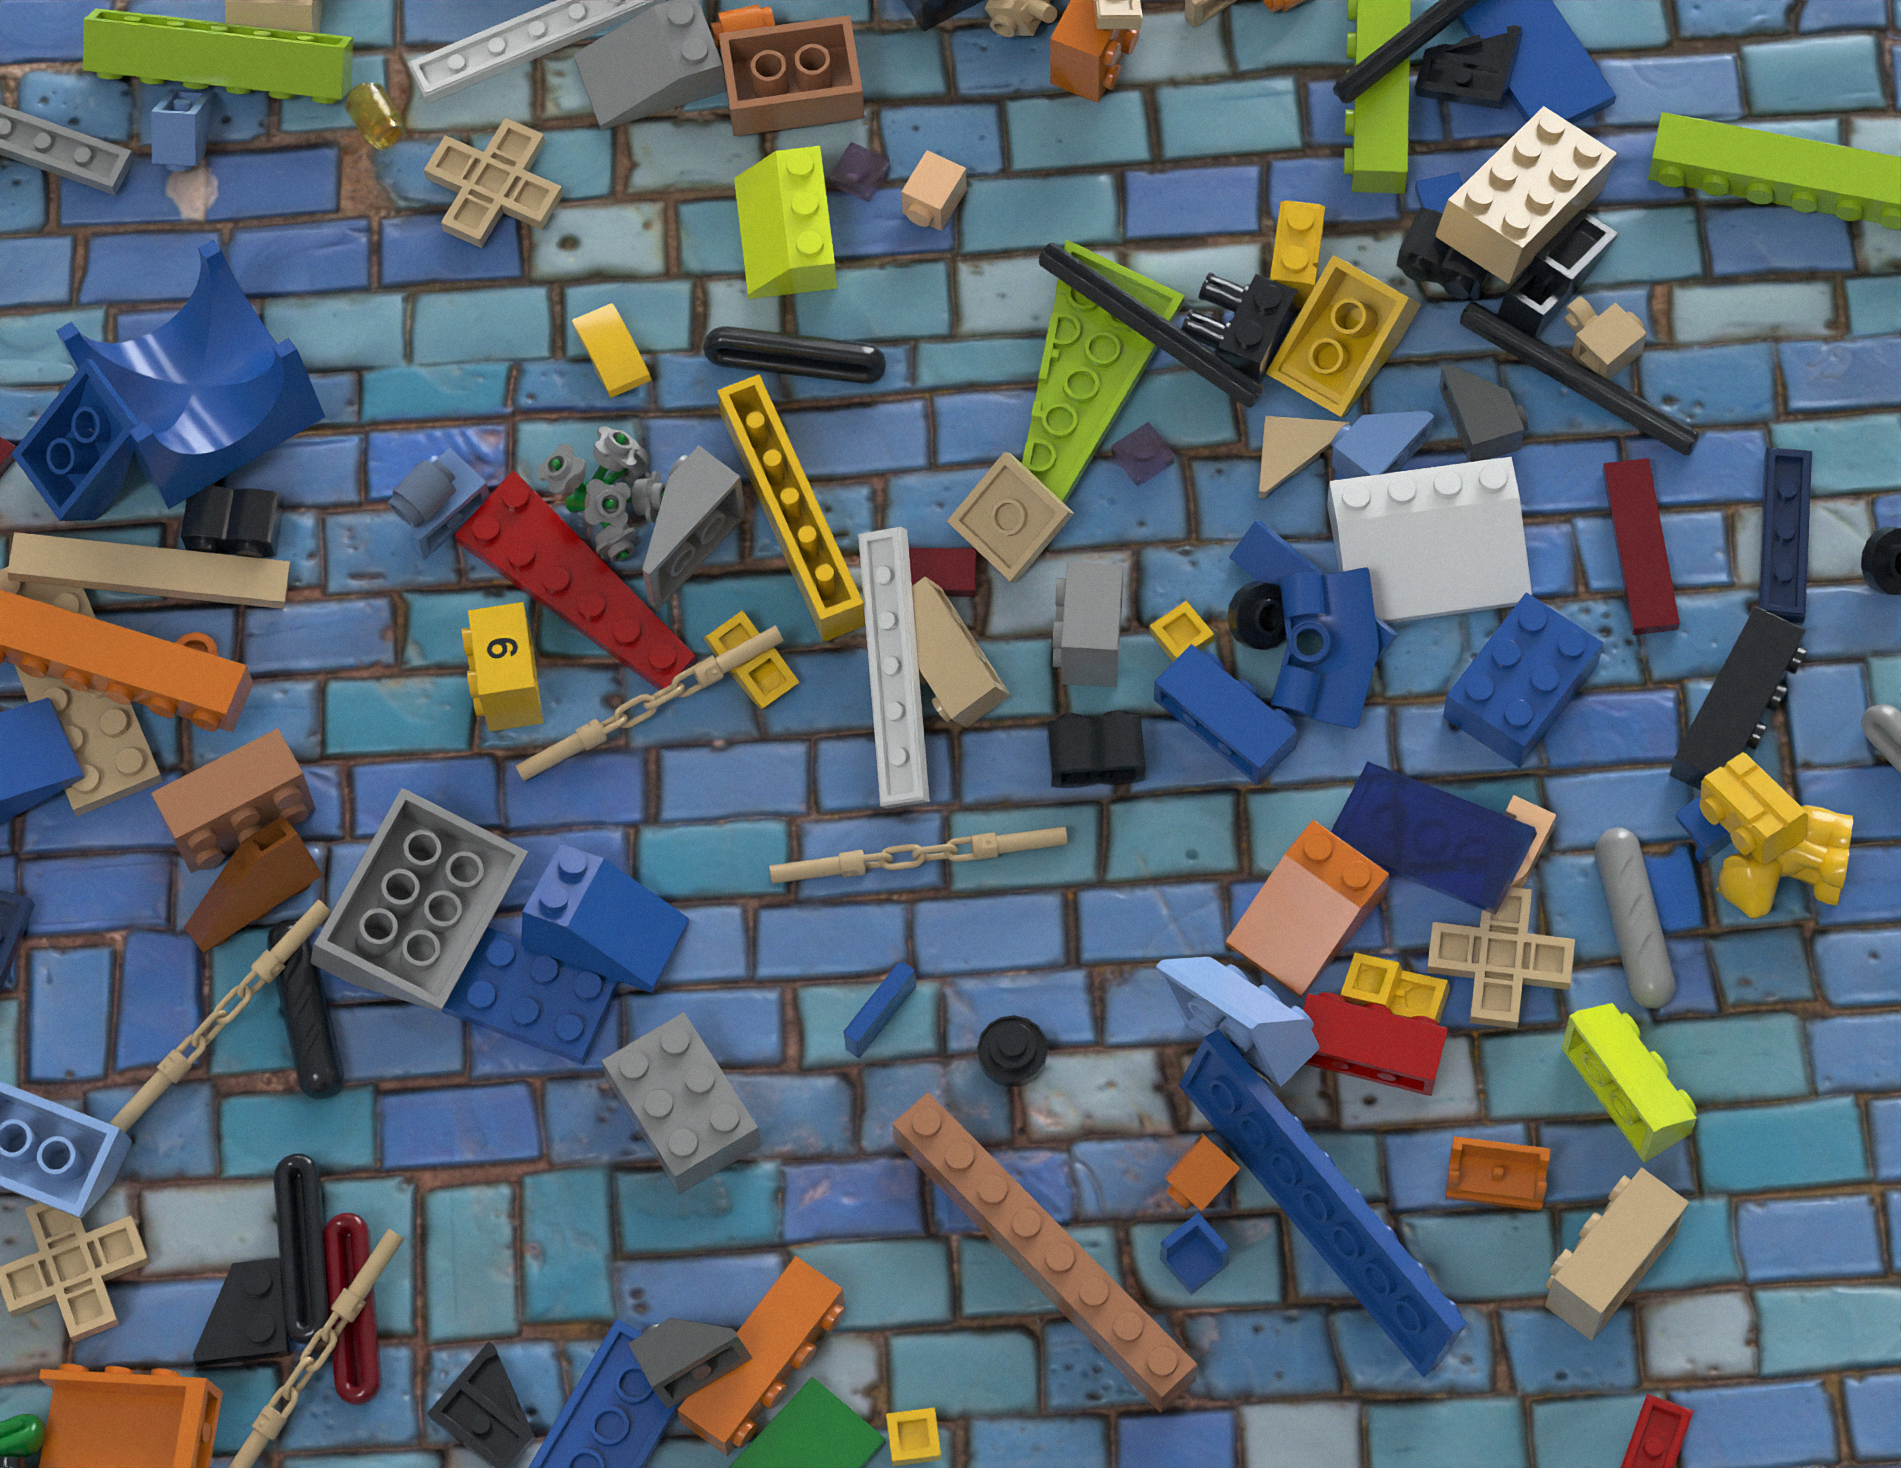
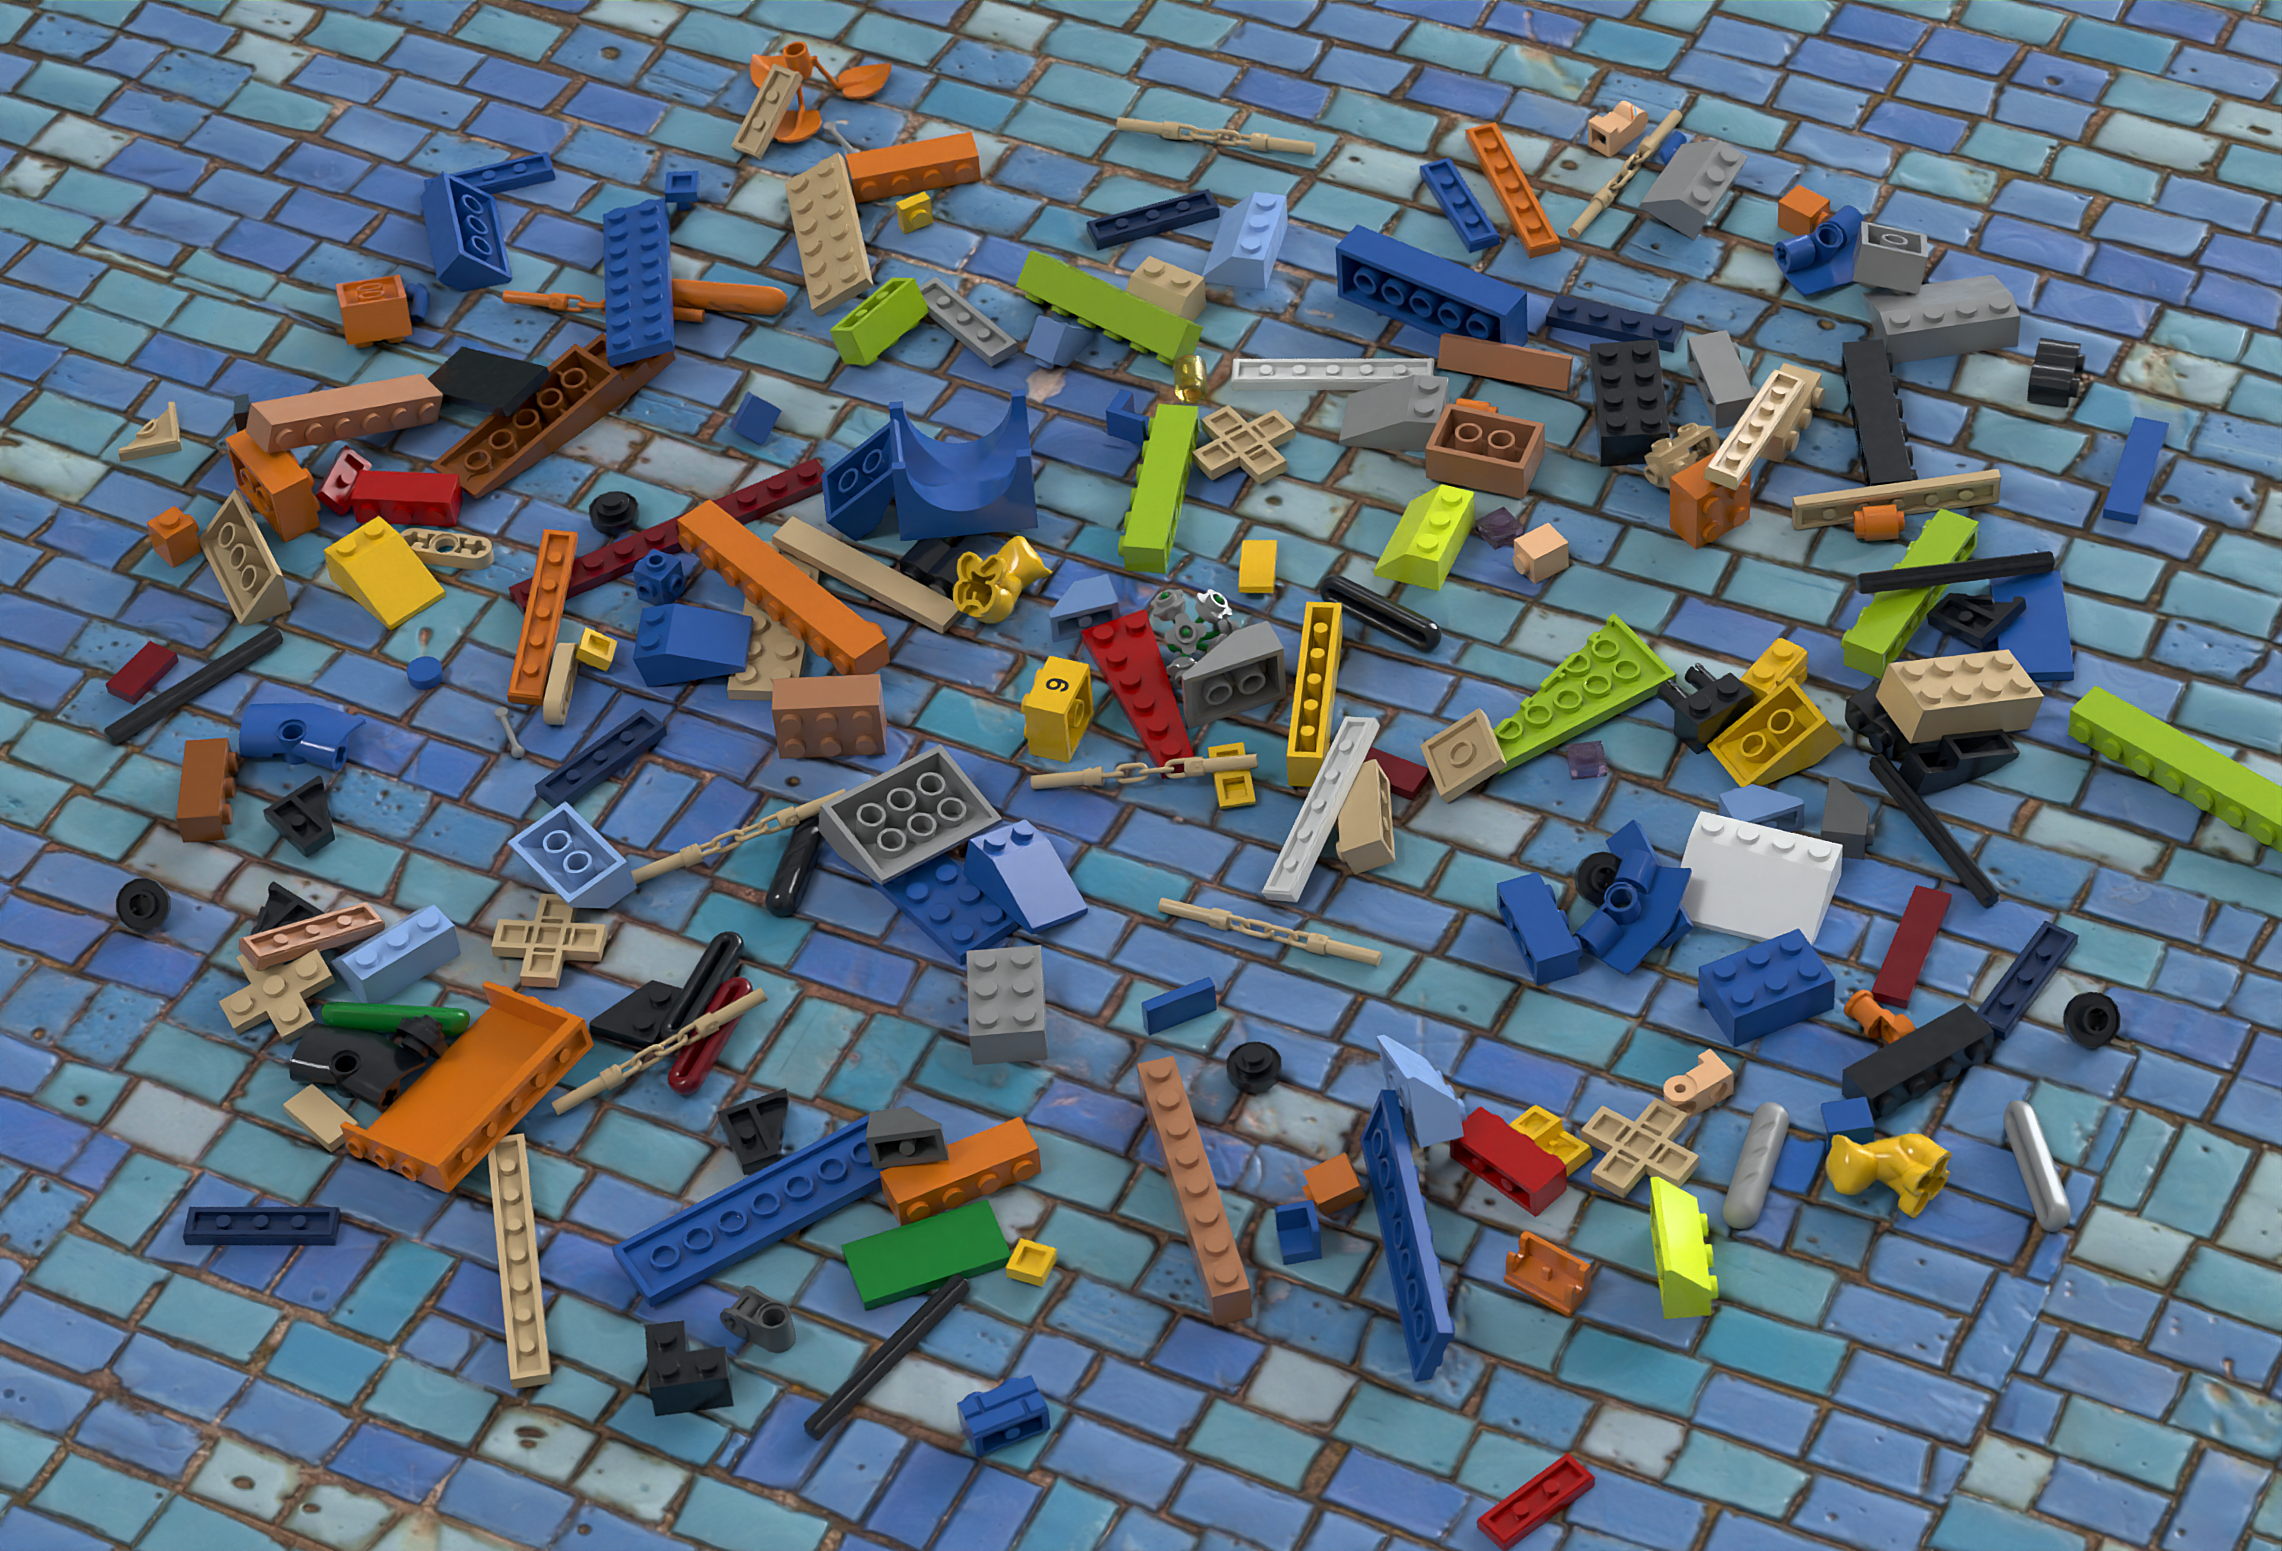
camera: 30 degrees right, 20 degrees down
dark orange slope [184,815,323,953] -> none
sand blue brick [388,460,456,528] -> none
black axle [1038,243,1263,408] -> none
black brick [1047,710,1146,788] -> none
light grey brick [1052,562,1123,687] -> none
yellow plate [1149,601,1214,662] -> none
orange slope [1225,820,1389,999] -> none
tan tile [1258,416,1349,499] -> none
clear blue tile [1331,761,1537,915] -> none
tan brick [1545,1167,1689,1342] -> none
tan brick [1564,296,1647,380] -> none
yellow brick [1699,752,1808,866] -> none
none -> yellow animal [953,536,1052,624]
none -> blue panel [1106,389,1150,446]
none -> lime brick [1118,404,1200,574]
none -> orange connector [1843,989,1916,1044]

